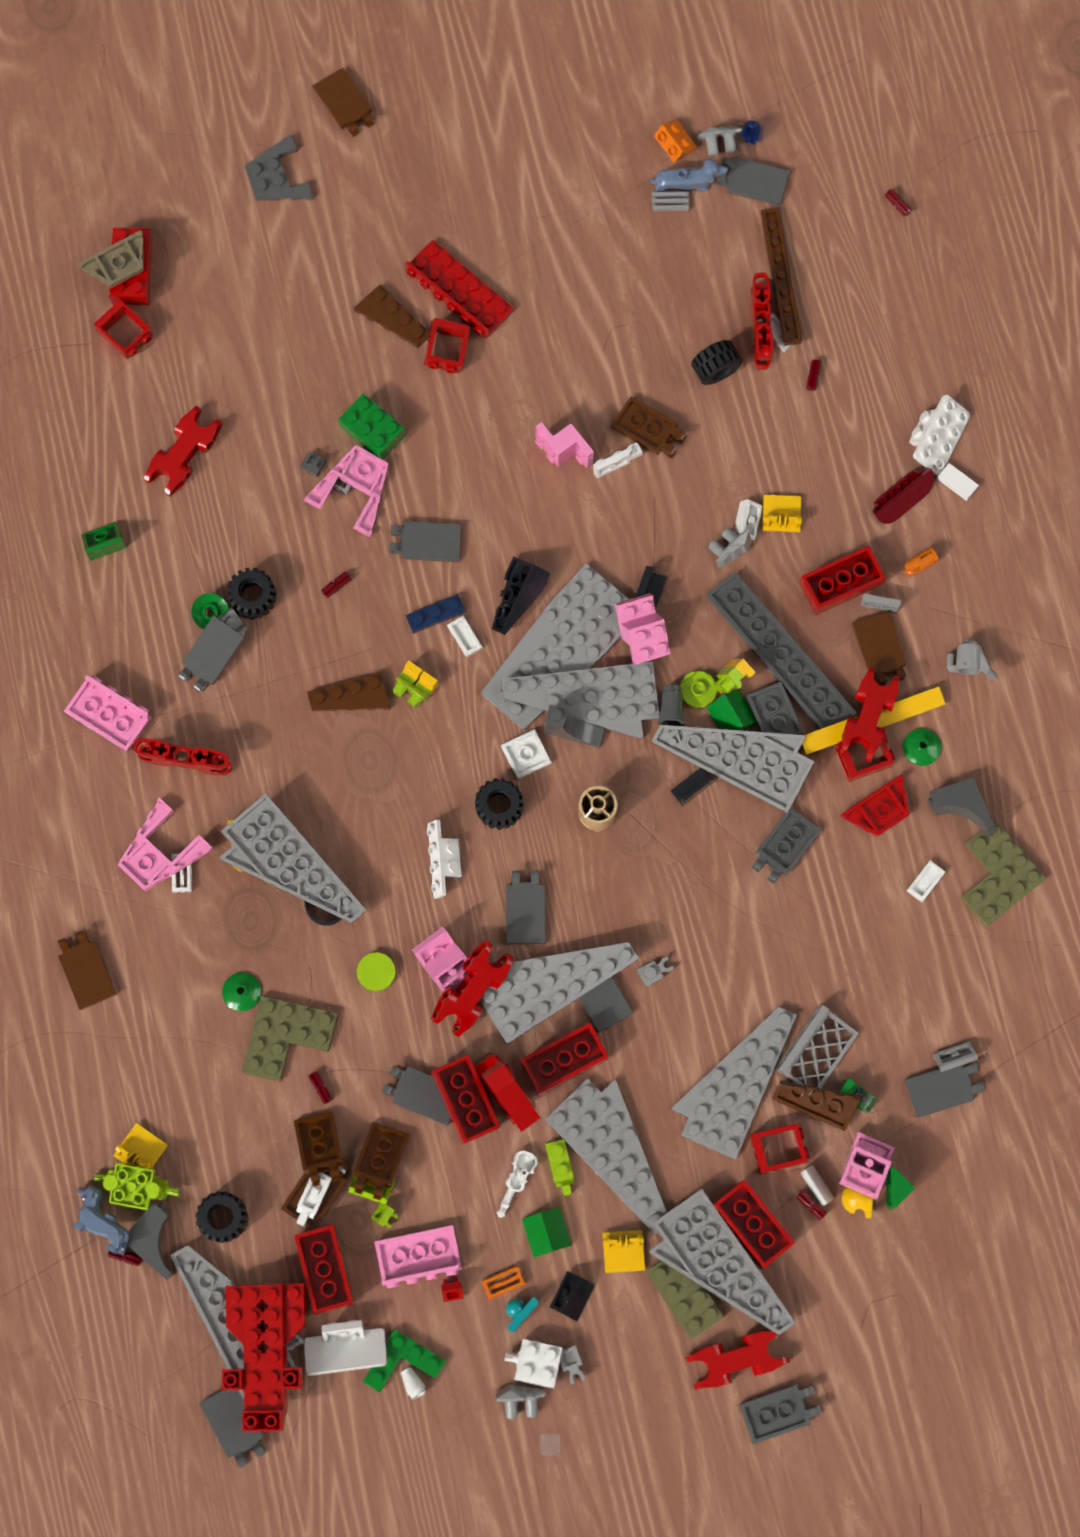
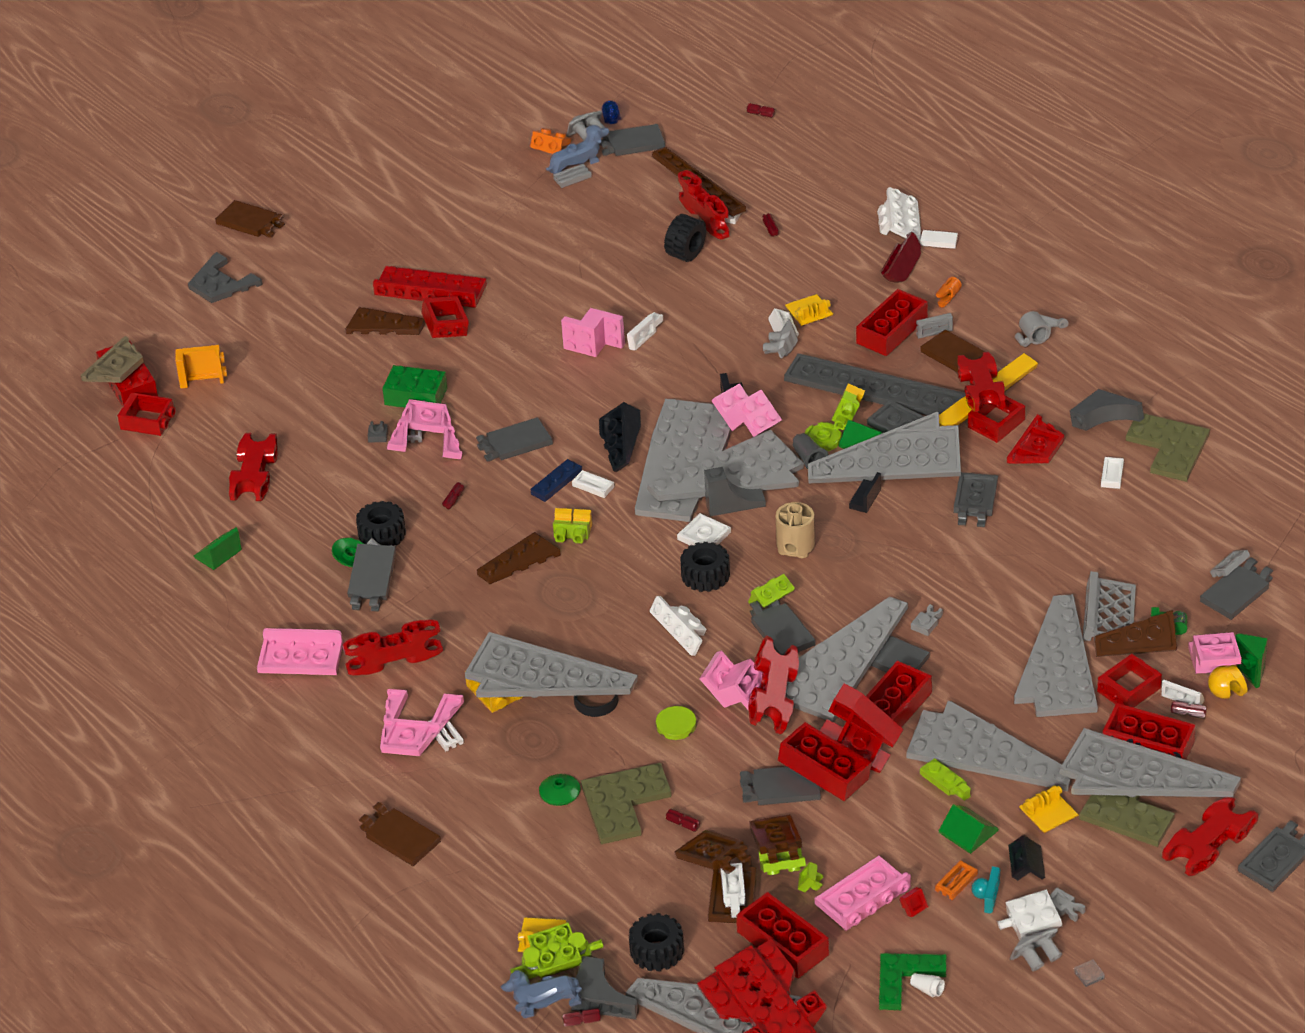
camera: 25 degrees left, 35 degrees down
white bracket [304,1320,387,1375] -> none
white piece [497,1150,538,1218] -> none
reddish brown tile [611,396,686,459] -> none
green dish [903,728,941,766] -> none
none -> light orange panel [175,345,227,388]
none -> lime bracket [748,574,795,608]

